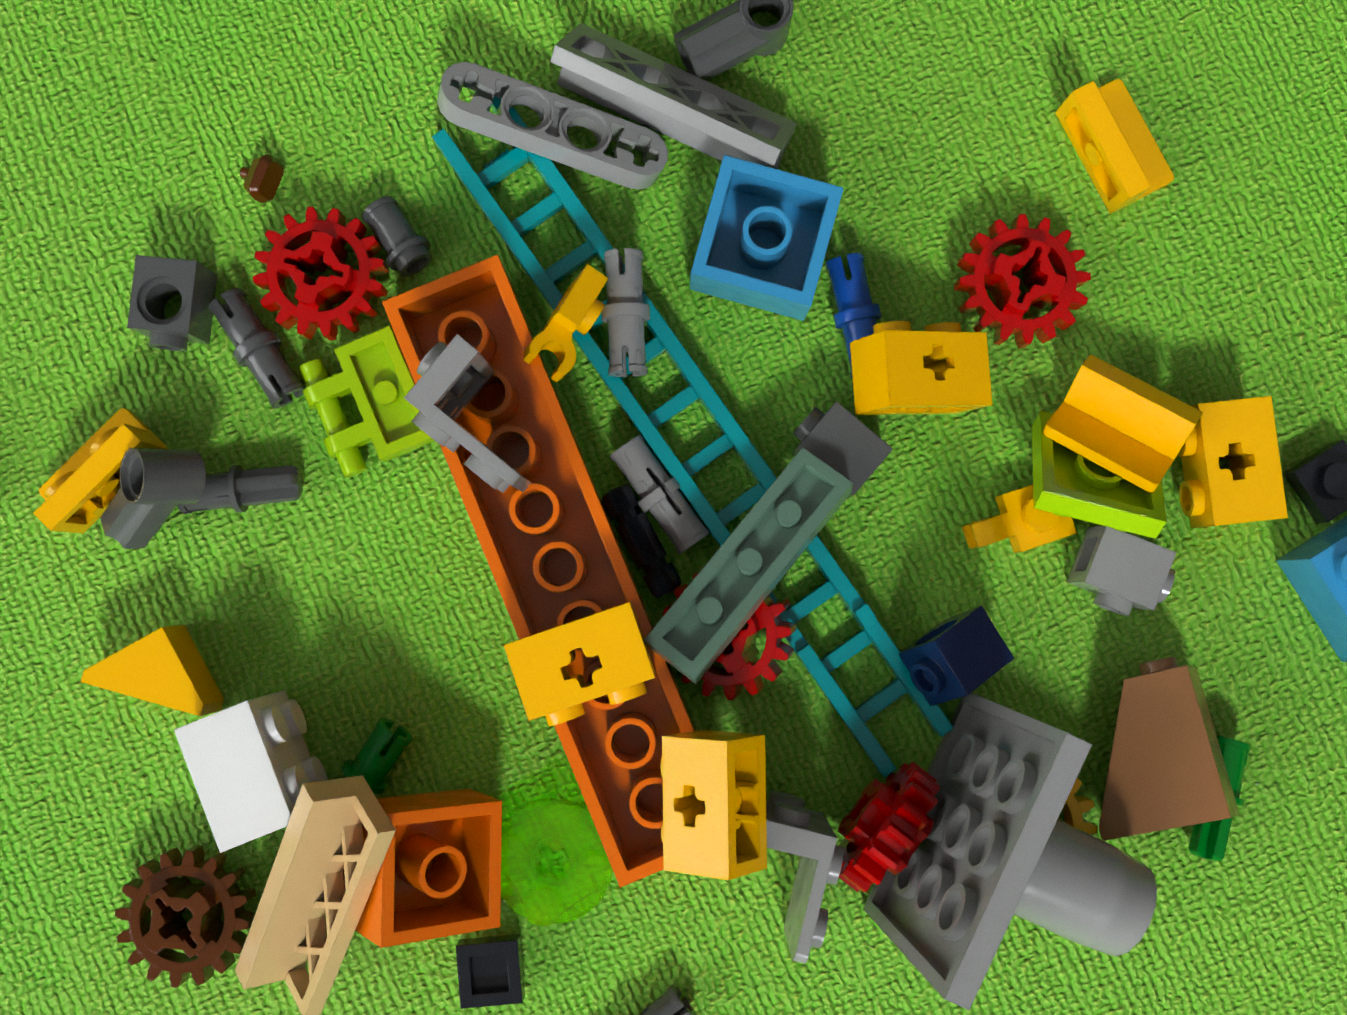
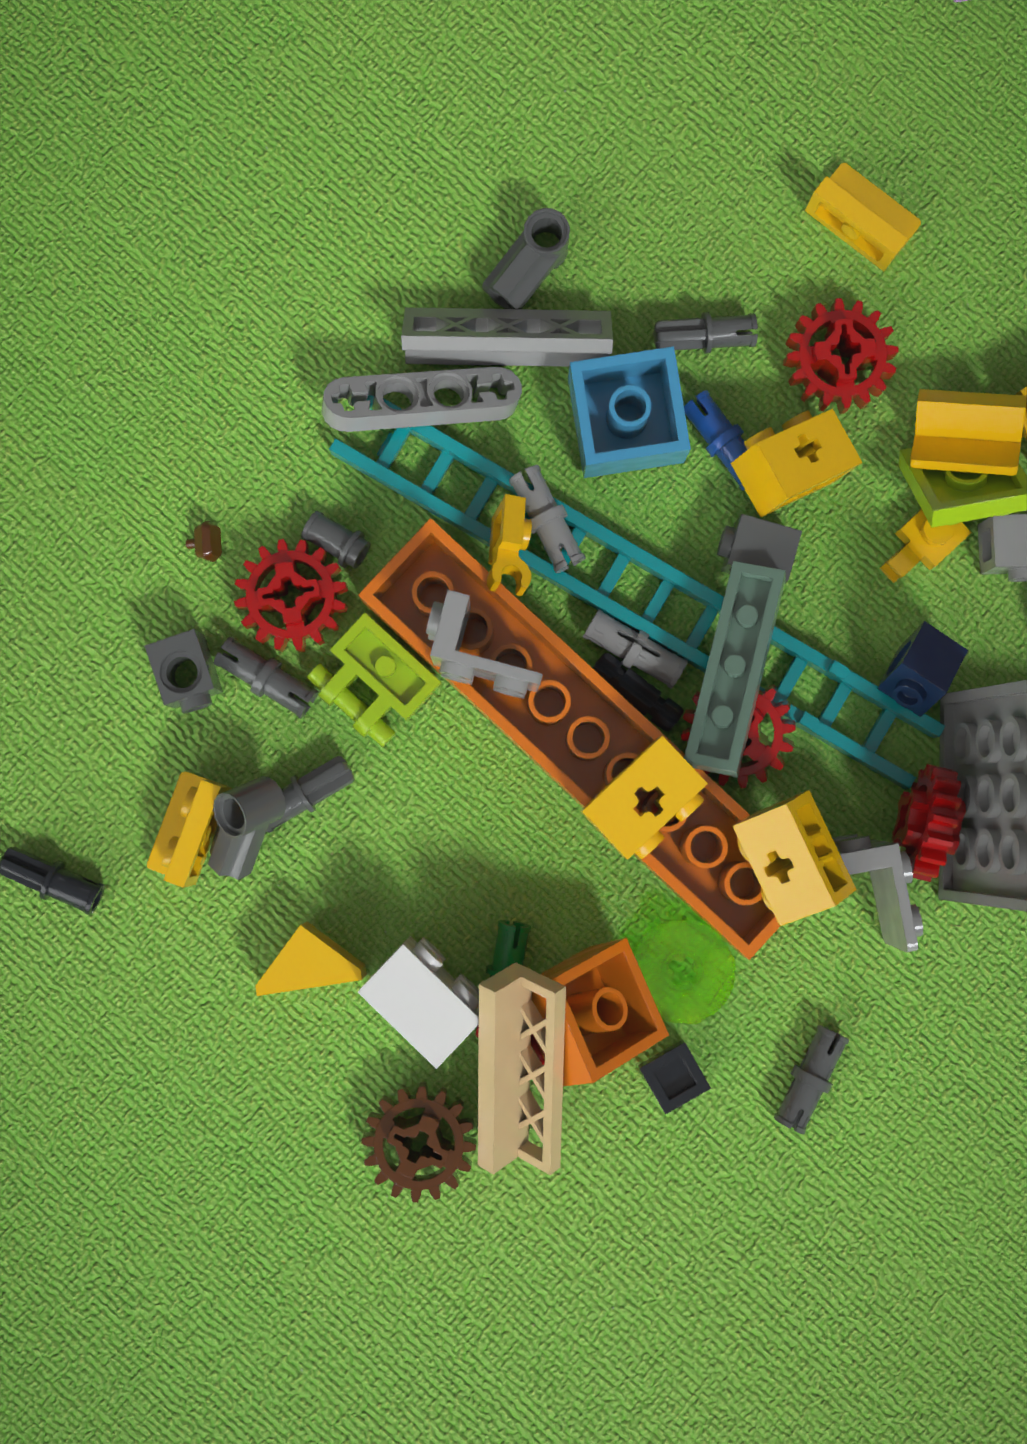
camera: 25 degrees left, 0 degrees up
none -> dark grey axle [653,312,758,354]

